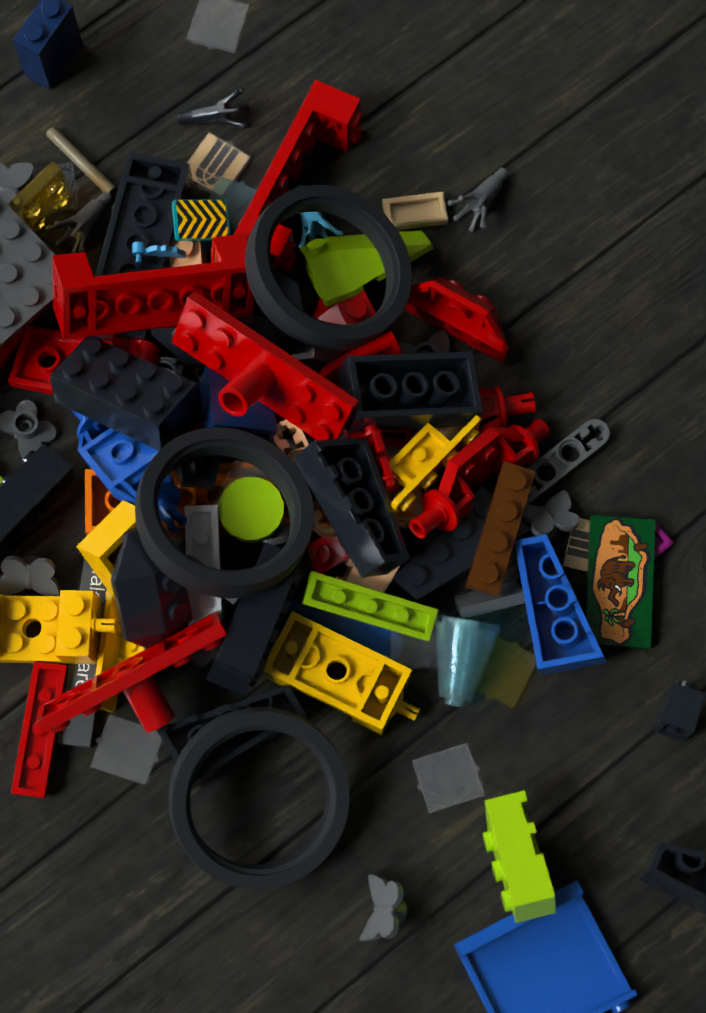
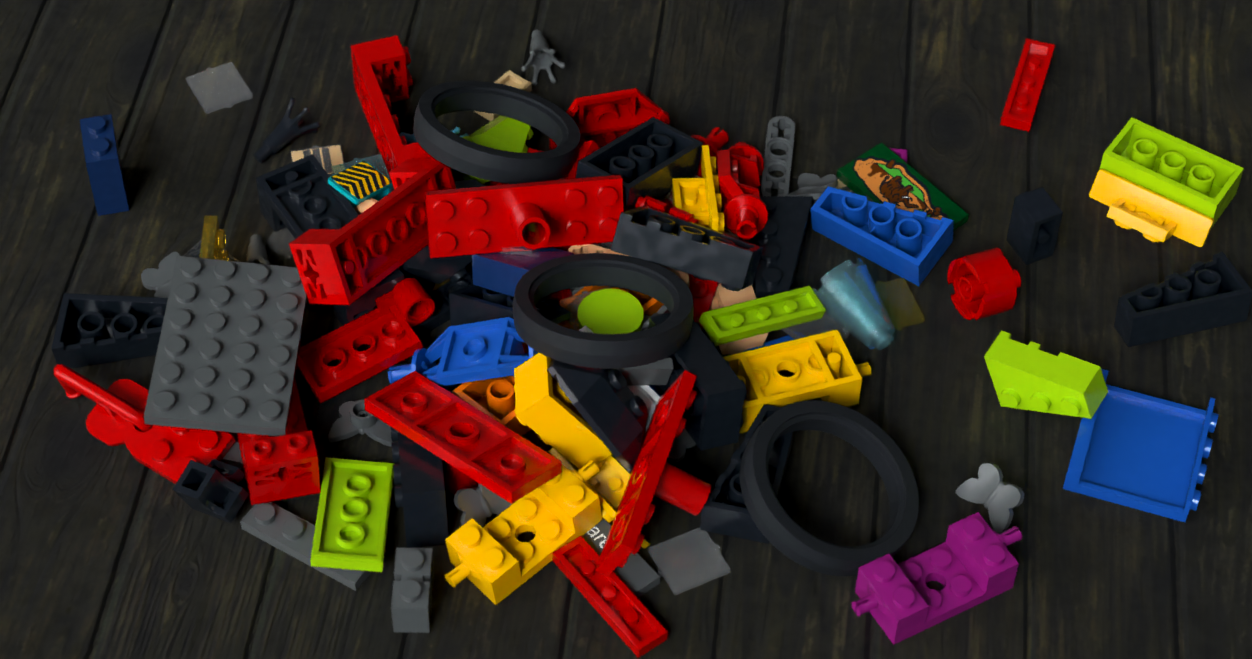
camera: 45 degrees left, 25 degrees down
dark tan bar [46,127,117,196] -> none
black brick [50,336,199,451] -> none
dark azure piece [132,242,186,264] -> none
clear piece [412,743,485,814] -> none
dark grey tile [454,580,525,619] -> none
reddish brown plate [465,461,536,597] -> none
none -> red plate [365,371,562,504]
none -> magenta brick [852,512,1022,645]
none -> red brick [947,247,1021,320]

